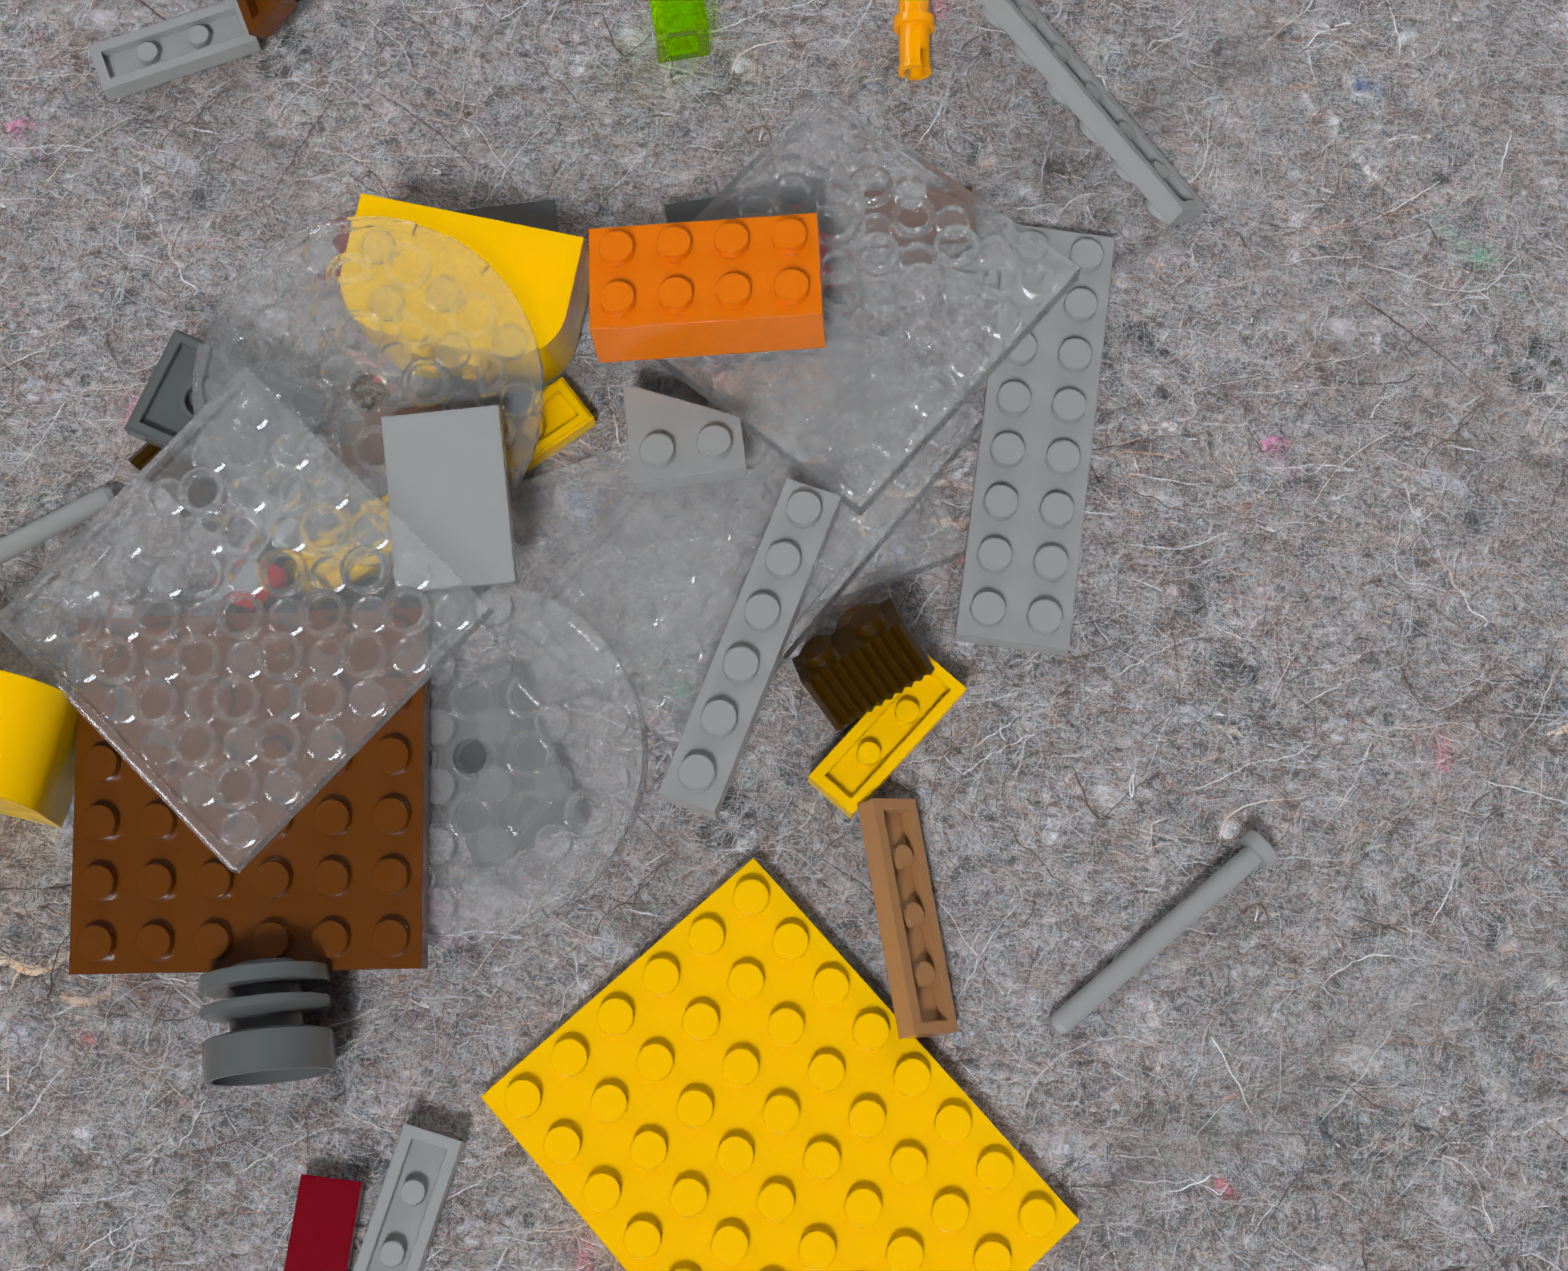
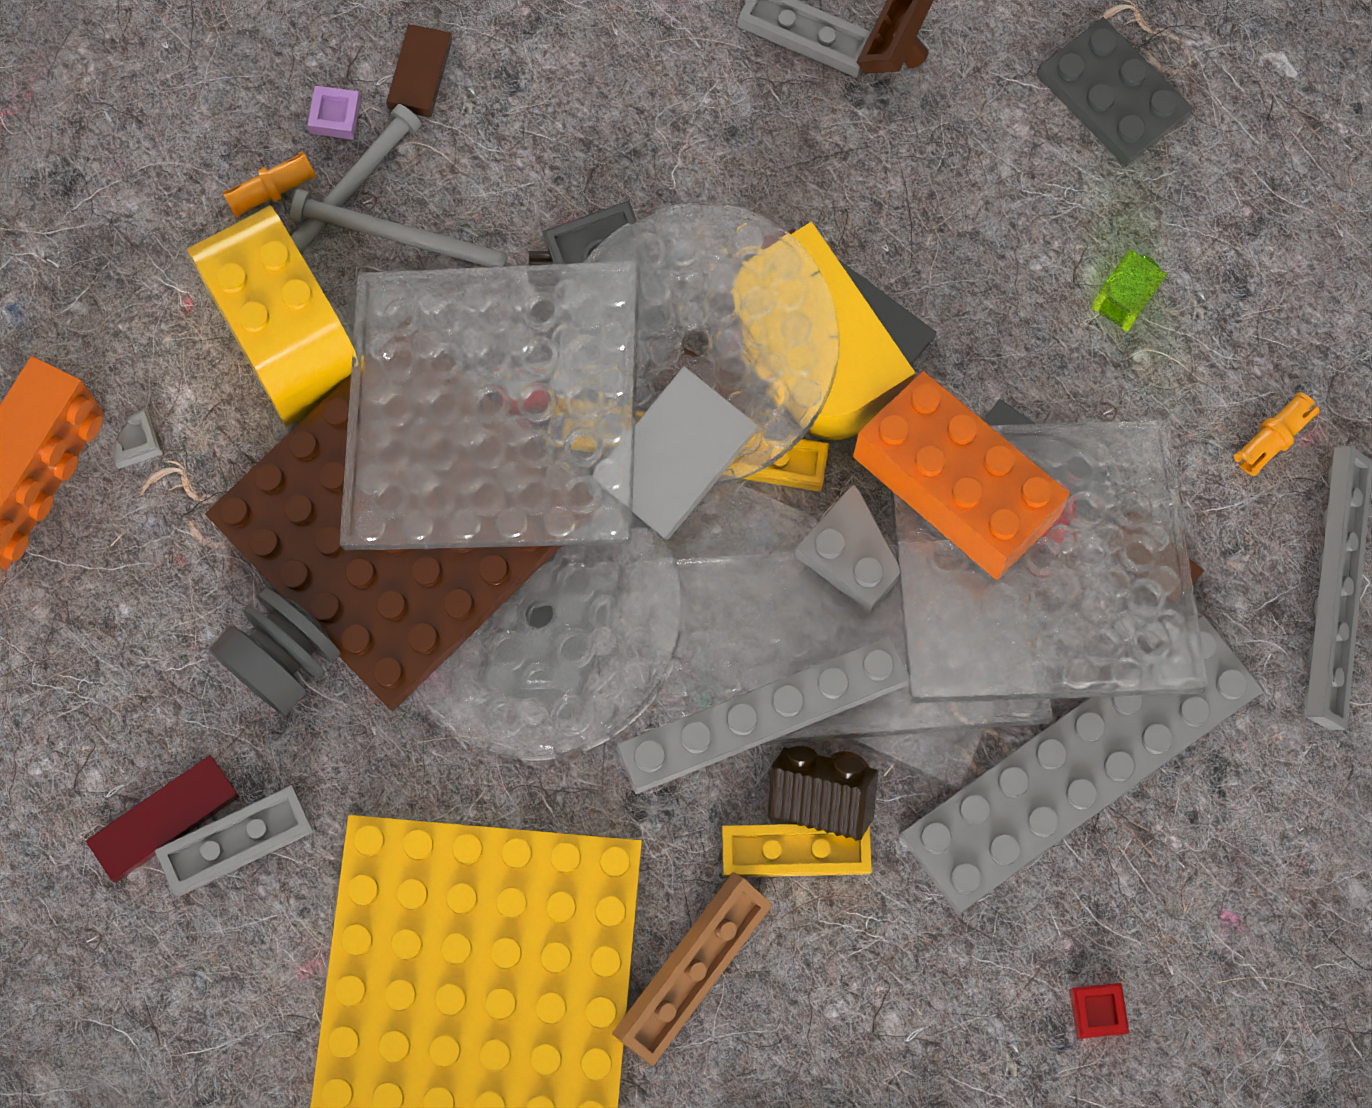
camera: 45 degrees right, 0 degrees up
none -> red tile [1069,983,1129,1040]

